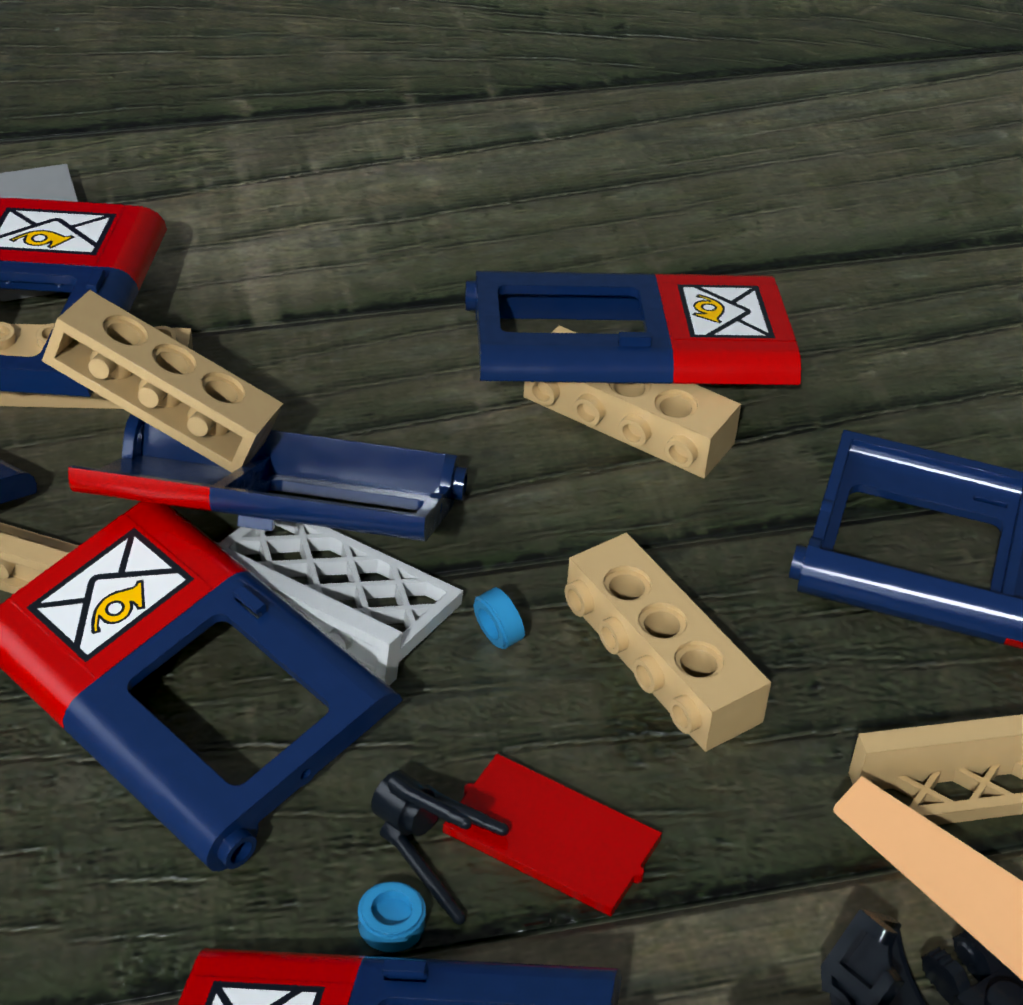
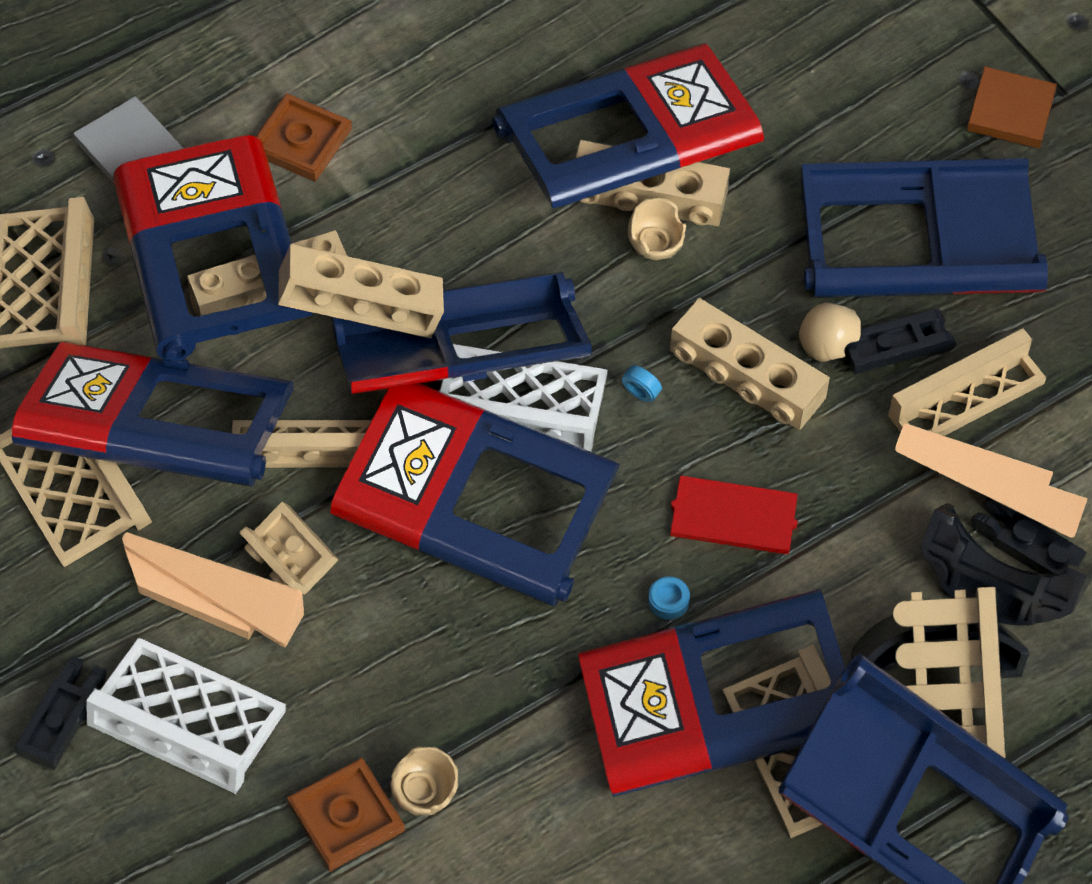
camera: 20 degrees left, 15 degrees up
black plant [371,770,509,925] -> none
none -> dark orange tile [256,93,352,182]
none -> tan hair [628,197,686,261]
none -> tan hair [799,302,861,362]
none -> black plate [844,309,956,375]

